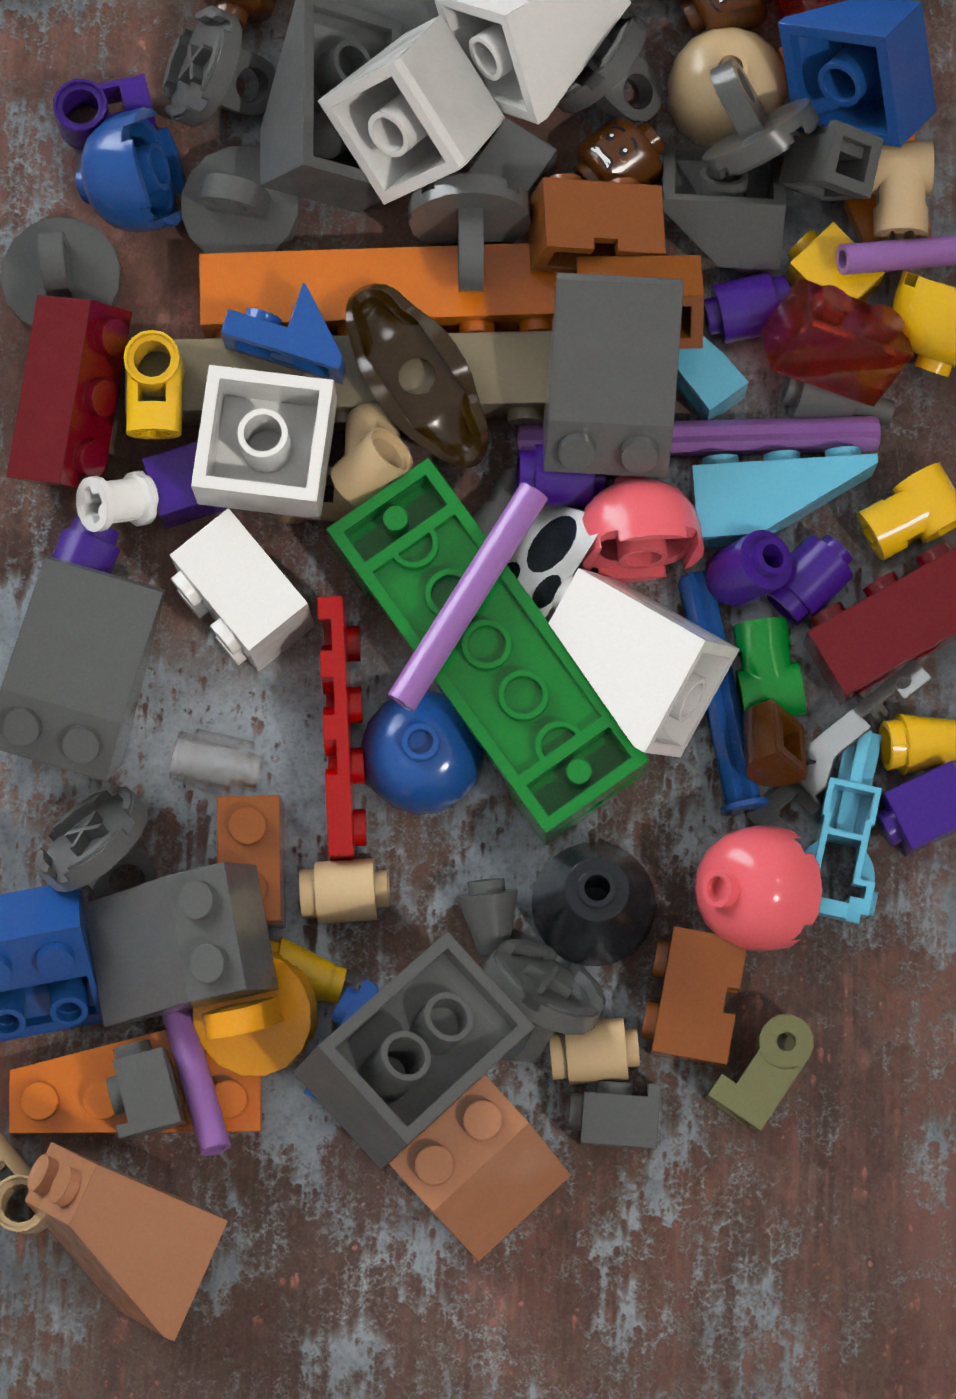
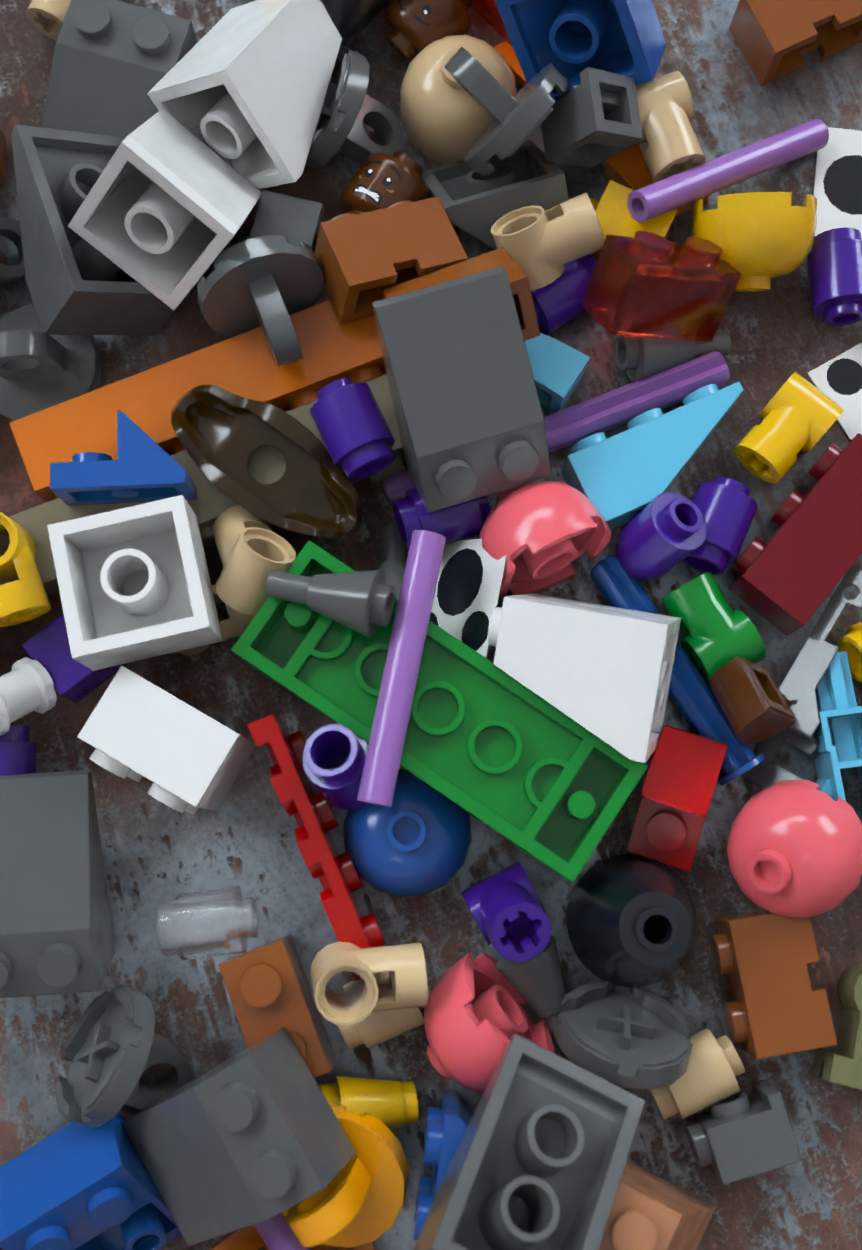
camera: 25 degrees left, 0 degrees up
none -> dark grey cone [266,570,396,638]
none -> dark purple brick [302,724,369,810]
none -> dark purple brick [310,378,396,481]
none -> tan piece [310,942,428,1026]
none -> coral cylinder [424,952,555,1094]
none -> dark purple piece [461,862,551,962]
none -> tan piece [491,193,606,291]
none -> red slope [626,724,728,872]

